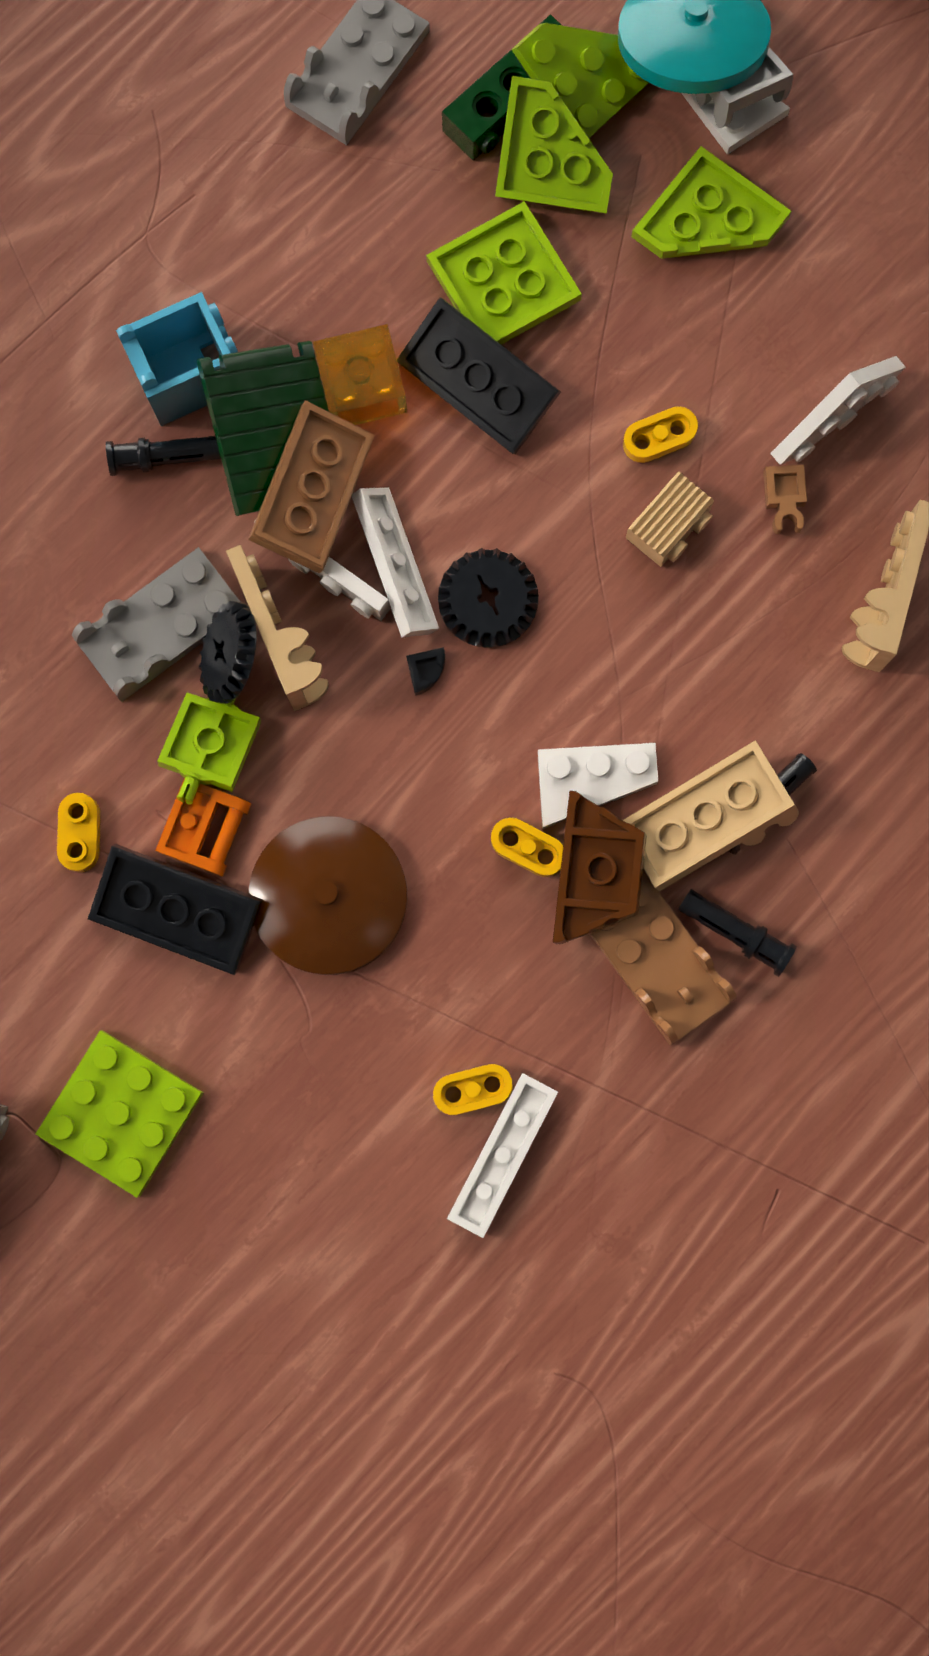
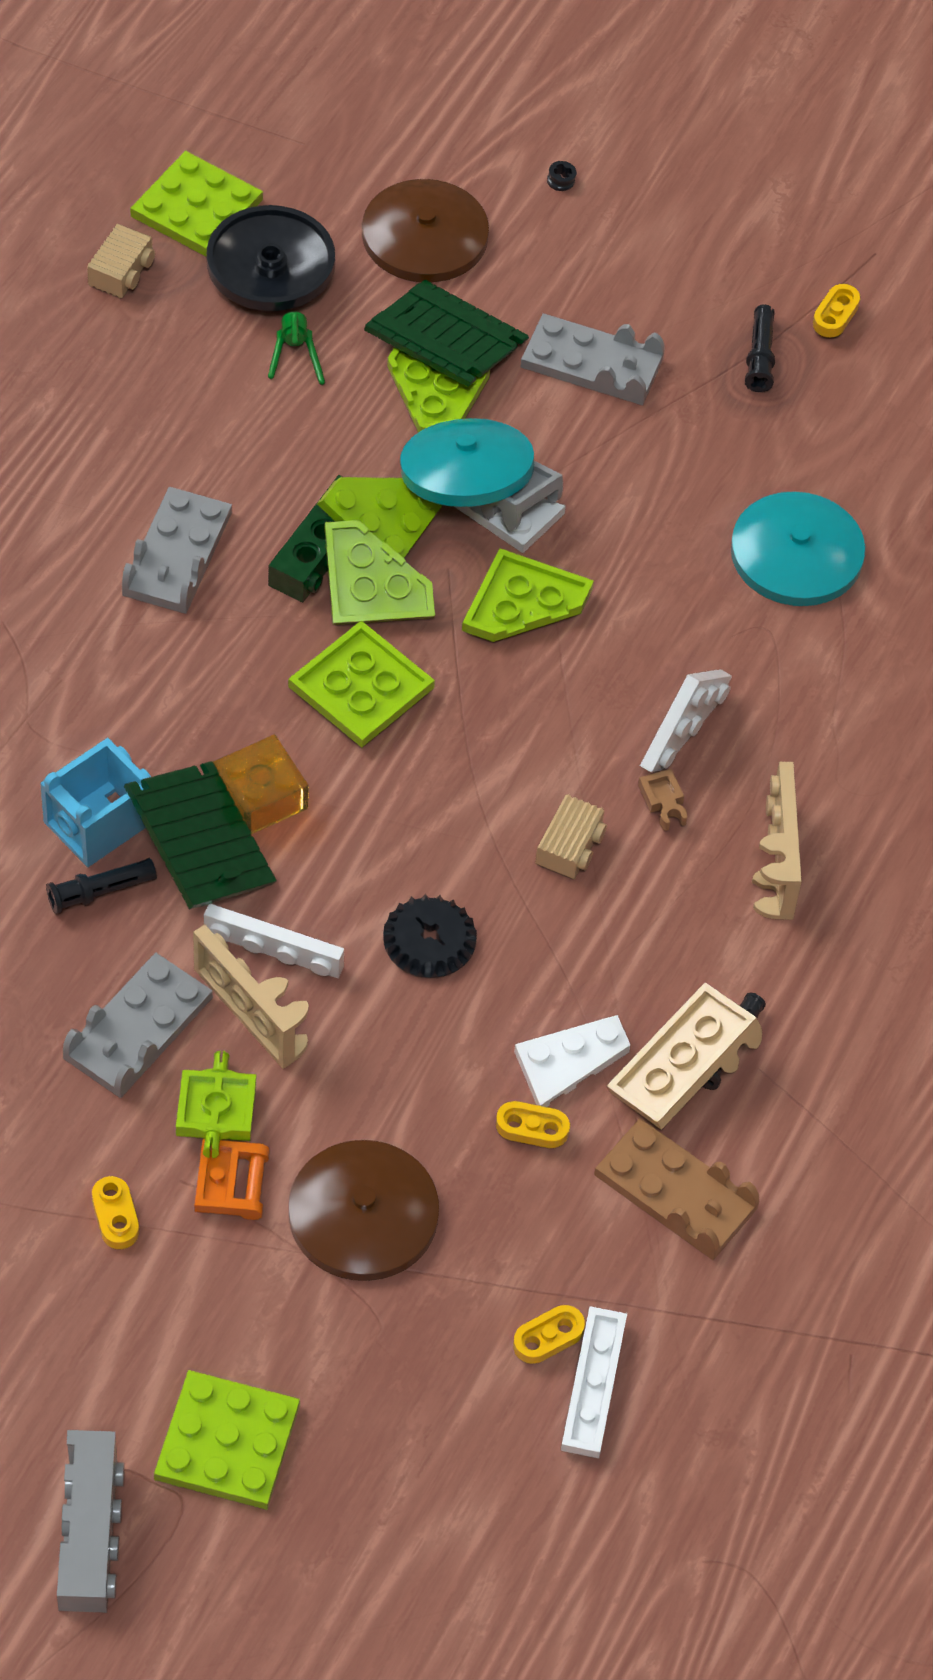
camera: 25 degrees left, 25 degrees down
black tile [88,844,263,975] -> none
black gear [199,601,257,704] -> none
medium nougat tile [248,400,375,574] -> none
white plate [352,487,439,638] -> none
black tile [396,297,561,455] -> none
black tile [406,647,445,696] -> none
reddish brown wing [553,790,647,944] -> none
yellow plate [623,407,698,463] -> none
black pin [678,889,797,977] -> none

